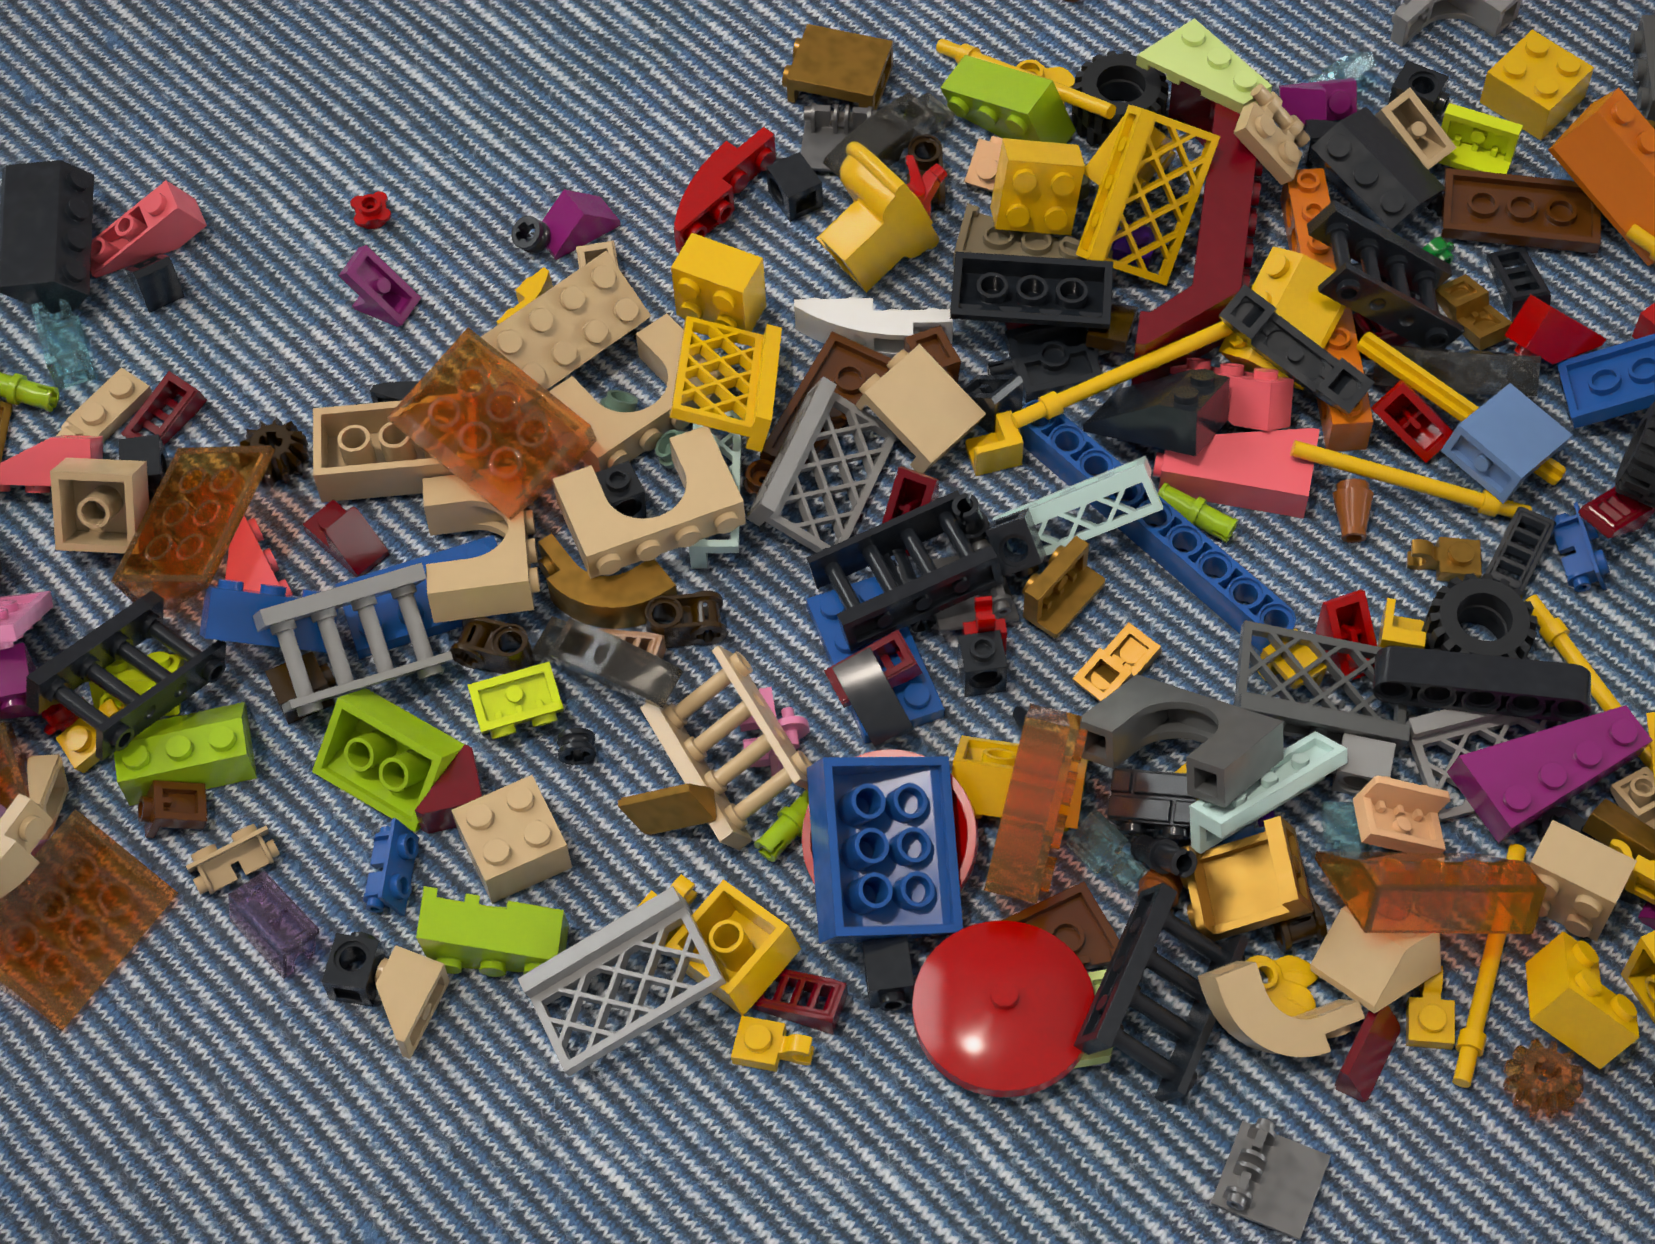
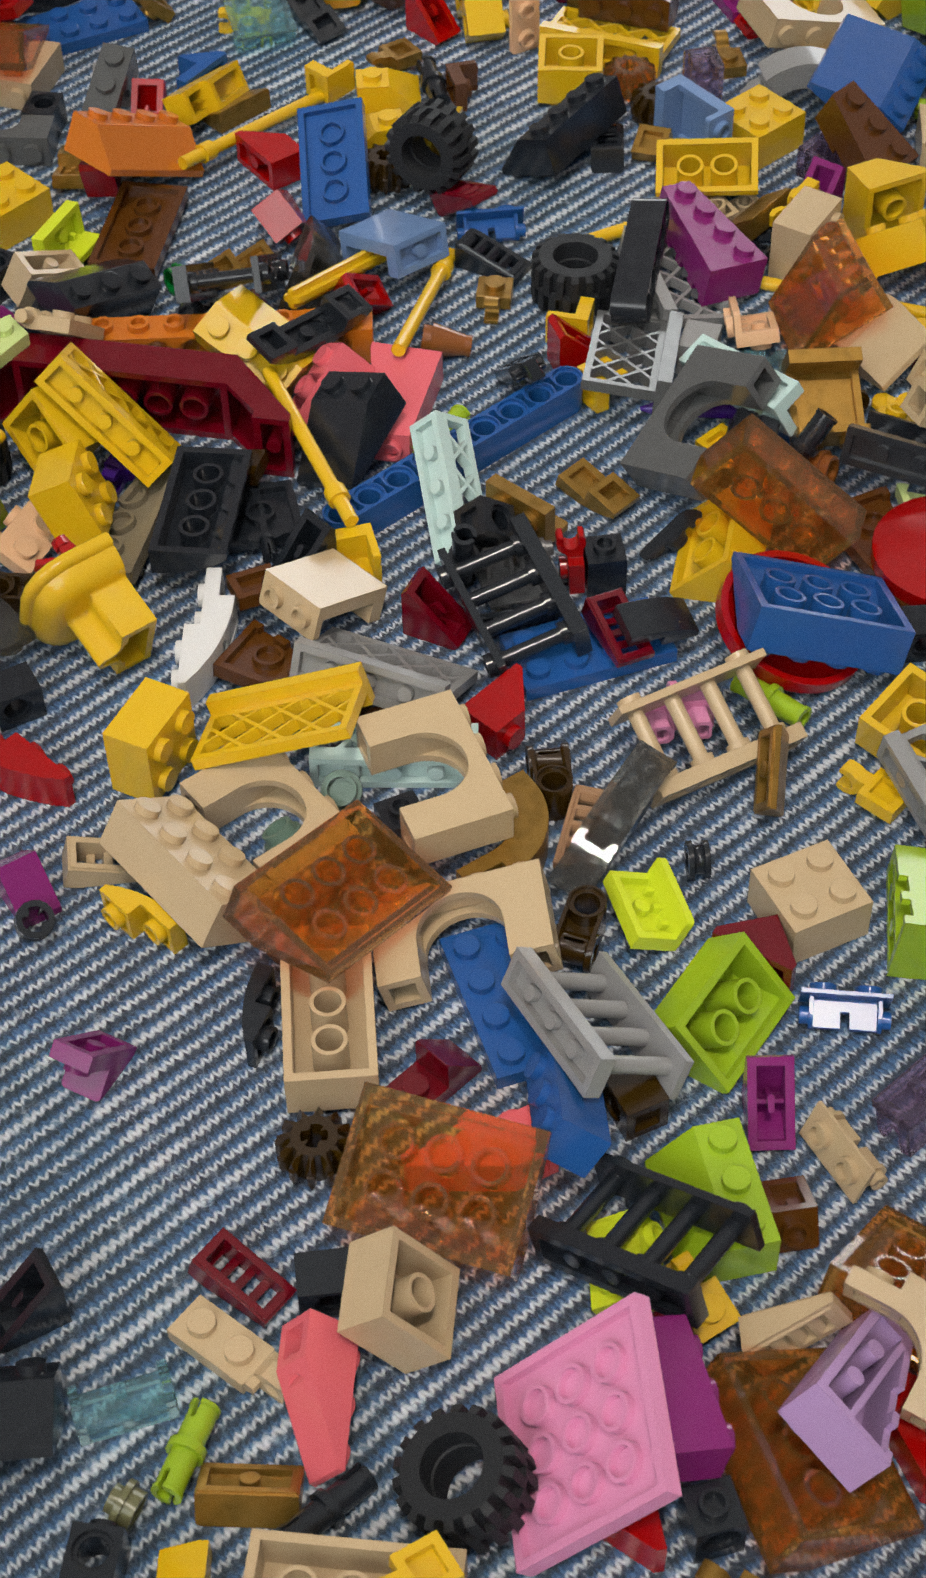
camera: 90 degrees left, 10 degrees down
black slope [1486,247,1551,322] -> none
none -> red slope [465,663,525,760]
none -> black hinge [494,352,546,387]
none -> magenta slope [741,1055,796,1151]

